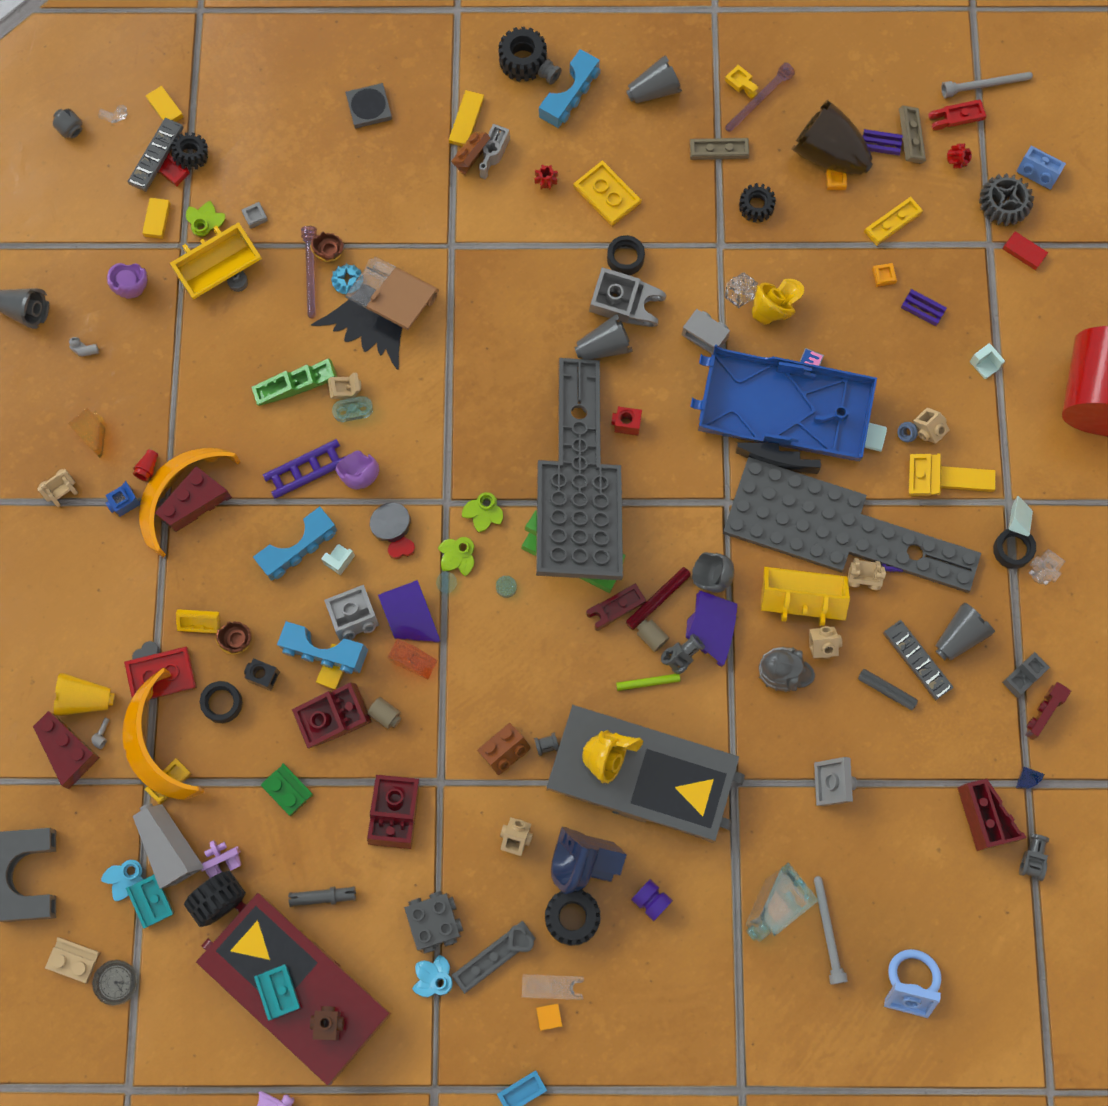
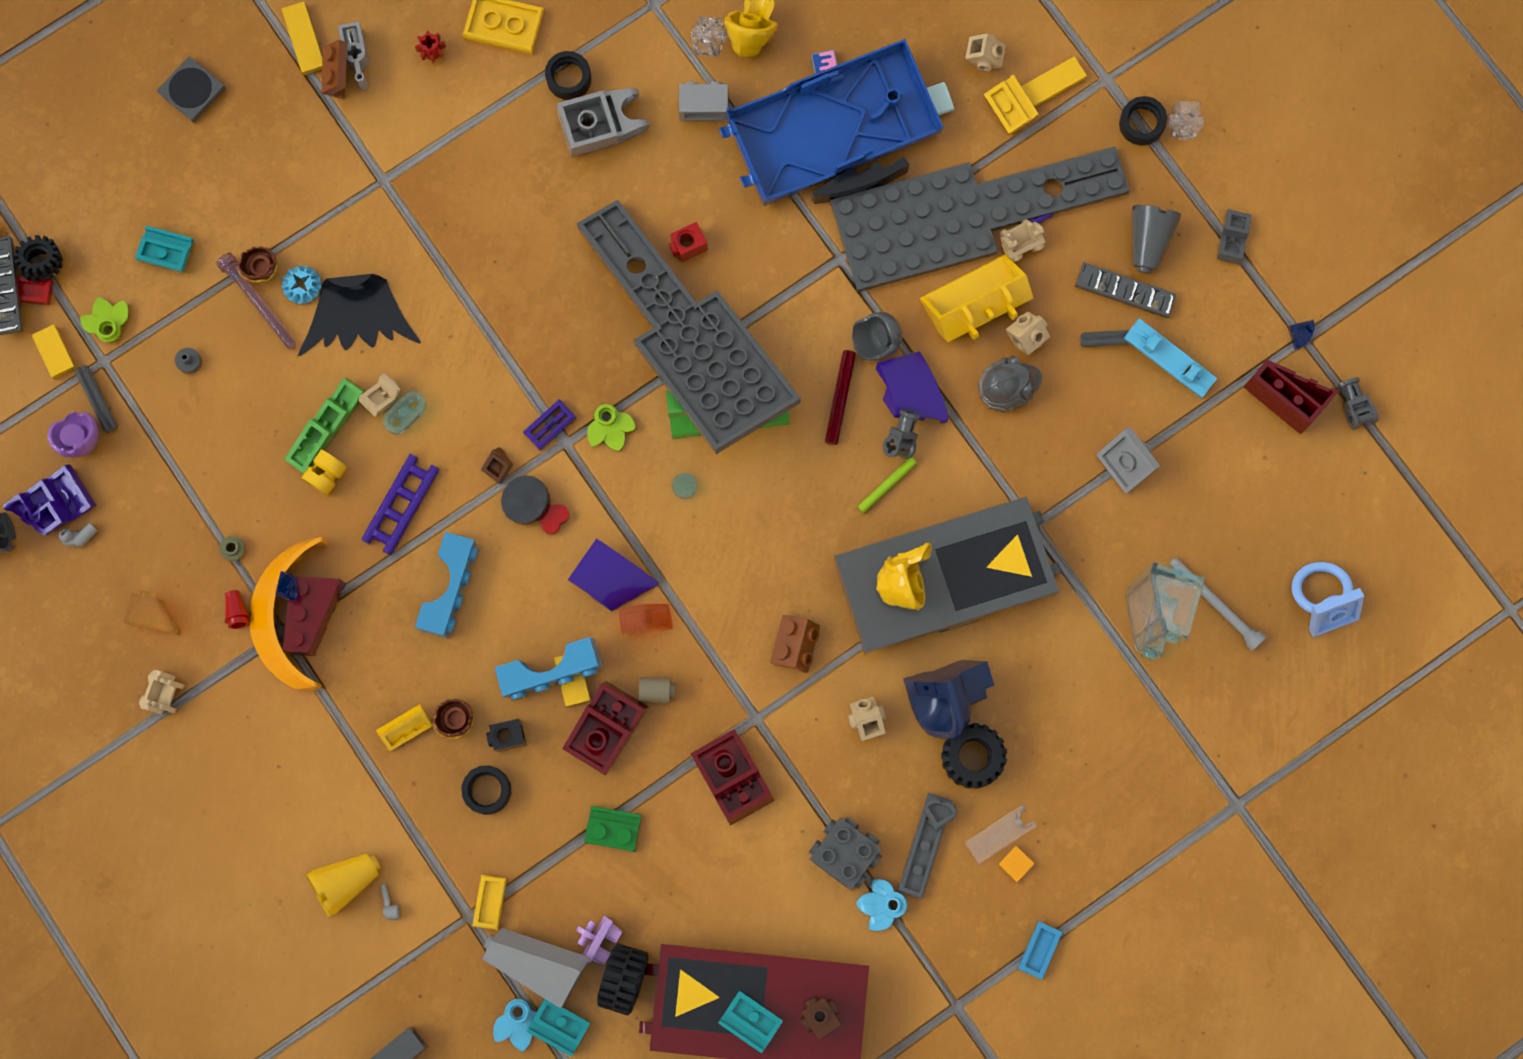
camera: 35 degrees left, 5 degrees up
dark red wedge [33,711,100,789] -> none
blue window [105,481,140,517] -> none
light orange windscreen [122,668,205,800] -> none
red tile [124,646,197,699] -> none
dark grey tile [132,641,159,659] -> none
yellow piece [170,222,262,300] -> none
light grey tile [241,202,268,229] -> none
dark grey pin [288,886,356,907] -> none
light aqua panel [321,544,355,576] -> none
light grey plate [324,585,379,641] -> none
medium lavender piece [335,450,379,490] -> none
medium nougat door [346,257,439,330] -> none
clear light blue tile [436,572,457,593] -> none
lime plate [438,537,475,576] -> none
dark grey bush [534,732,559,757] -> none
dark grey cone [574,314,633,360] -> none
dark red plate [586,583,646,631] -> none
dark purple wheel [631,879,673,922] -> none
dark tan brick [637,620,669,652] -> none
sand blue plate [897,422,918,442] -> none
light aqua slope [1009,496,1033,537] -> none
dark red plate [1025,682,1071,740] -> none
none -> dark purple slope [3,464,96,535]
none -> dark grey axle [75,365,117,433]
none -> teal plate [135,226,194,273]
none -> olive plate [220,536,245,561]
none -> clear blue tile [275,571,298,601]
none -> yellow wheel [301,449,348,496]
none -> reddish brown slope [481,447,513,484]
none -> dark purple tile [523,399,576,451]
none -> medium azure hinge [1123,318,1217,398]

